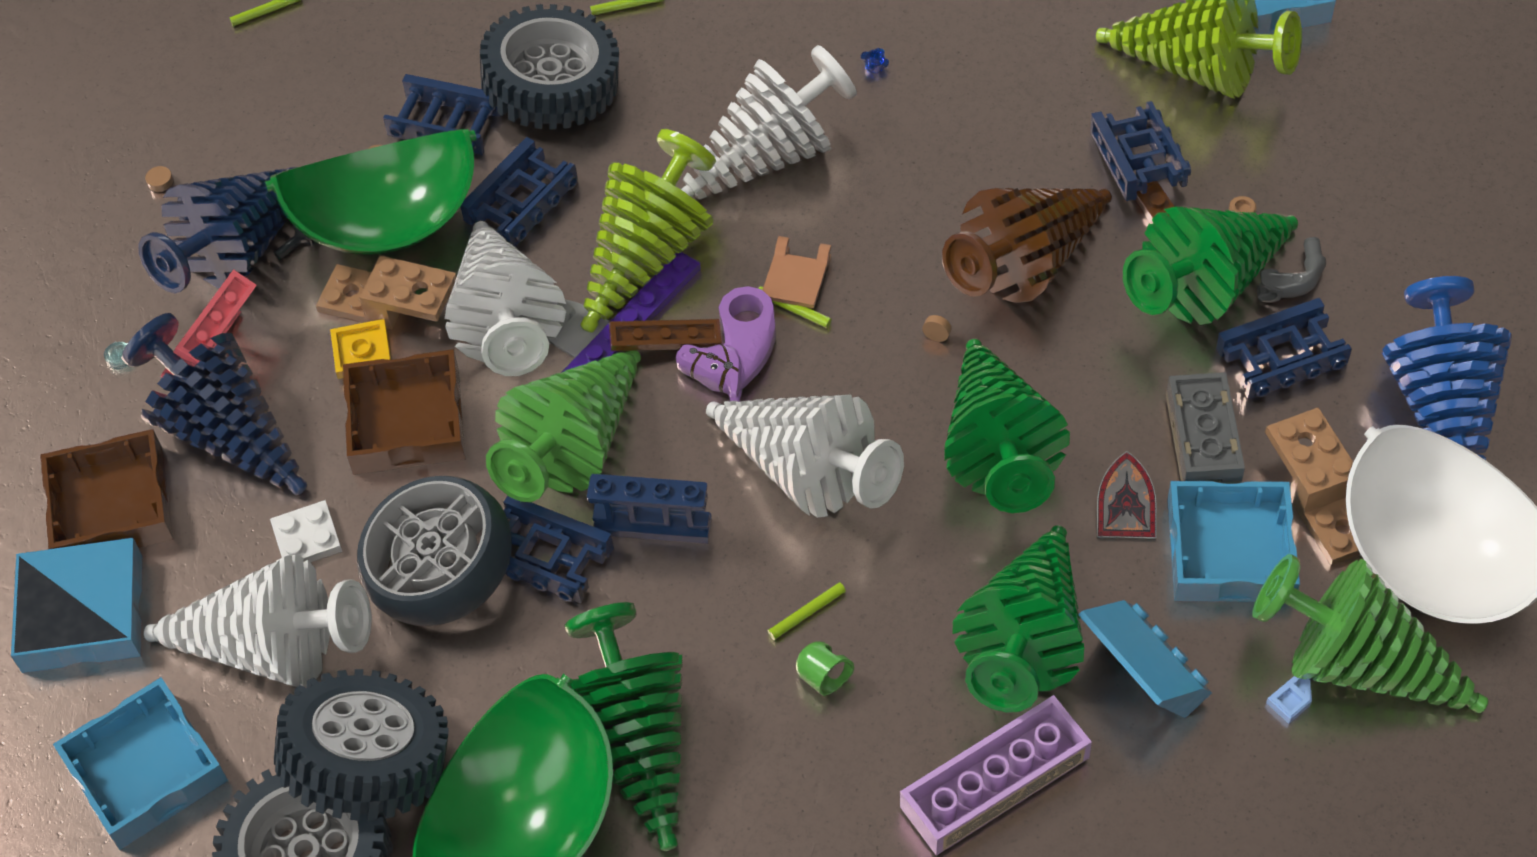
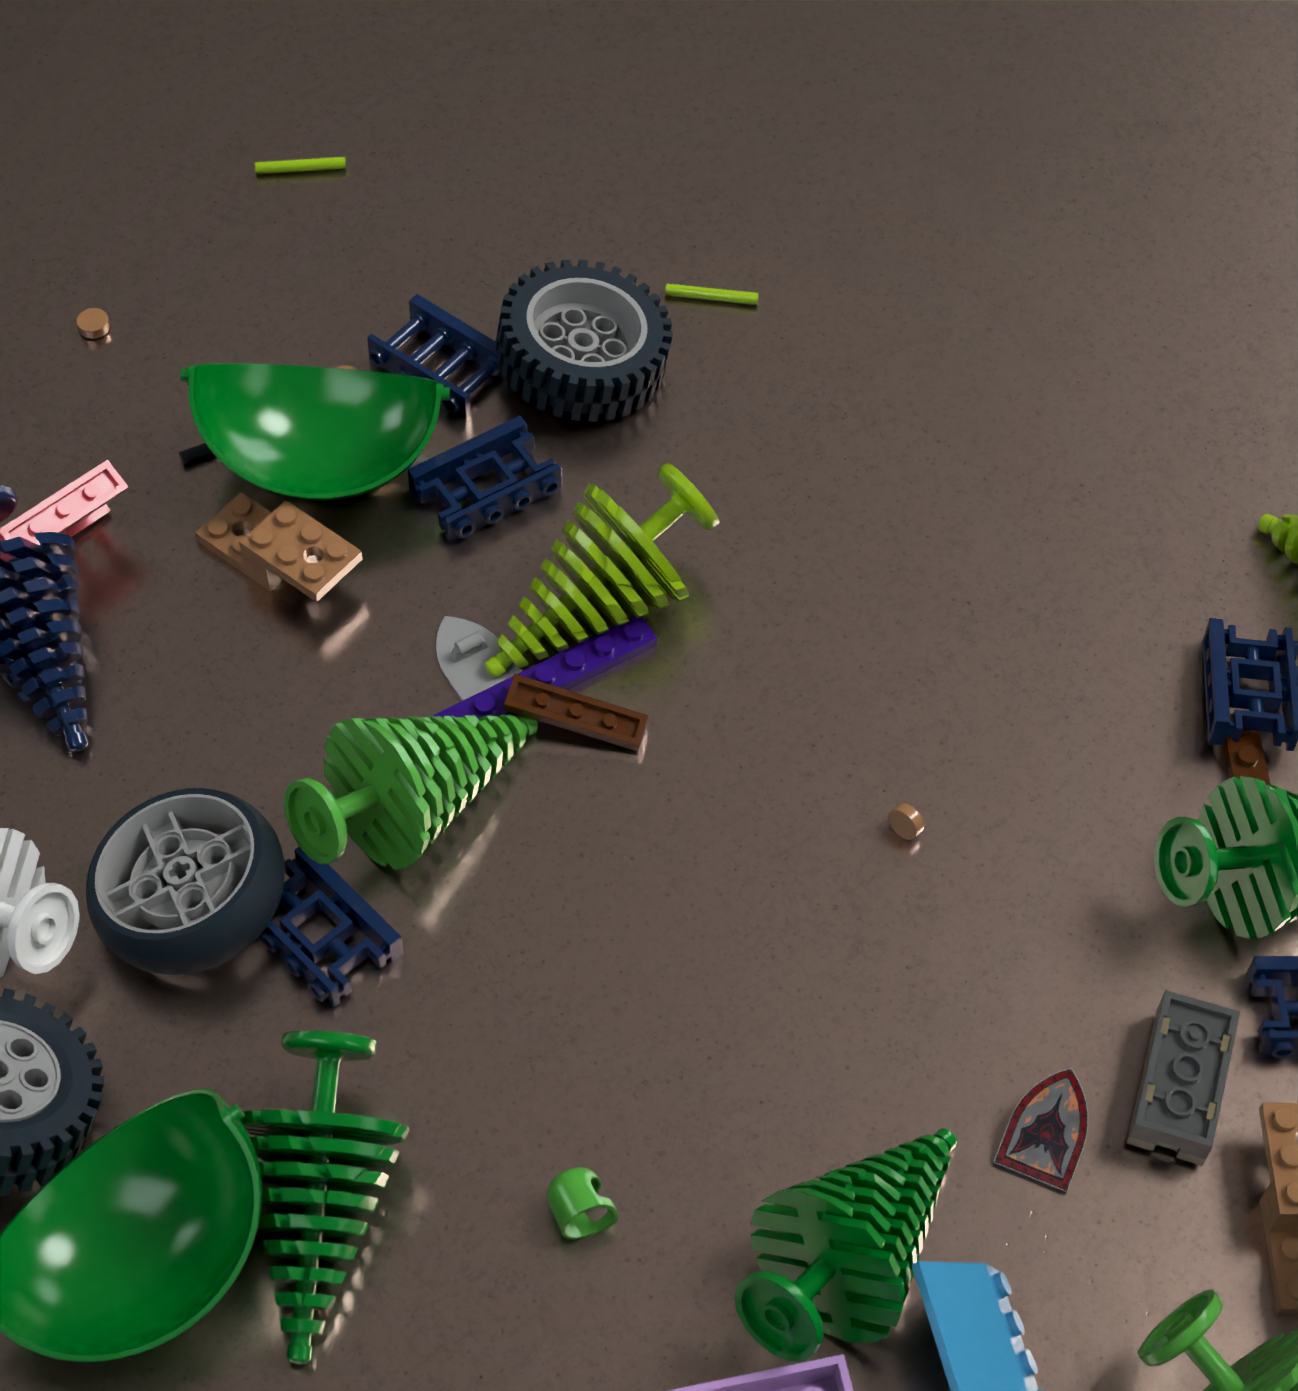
camera: 15 degrees right, 0 degrees up
dark blue plant [138,167,297,294] -> none
white plate [270,500,342,562] -> none
yellow plate [330,319,391,379] -> none
reddish brown tile [343,349,466,475] -> none
white plant [445,221,566,376] -> none
dark blue fence [587,474,712,544] -> none
medium lavender animal [676,286,776,402] -> none
white plant [681,45,857,200] -> none
white plant [706,395,904,518] -> none
lime bar [758,286,832,328] -> none
nougat flag [763,236,831,308] -> none
lime bar [768,582,846,640] -> none
clear blue plate [860,48,889,73] -> none
reddish brown plant [942,188,1112,303] -> none
green plant [944,339,1070,514] -> none
dark azure tile [1167,481,1300,602] -> none

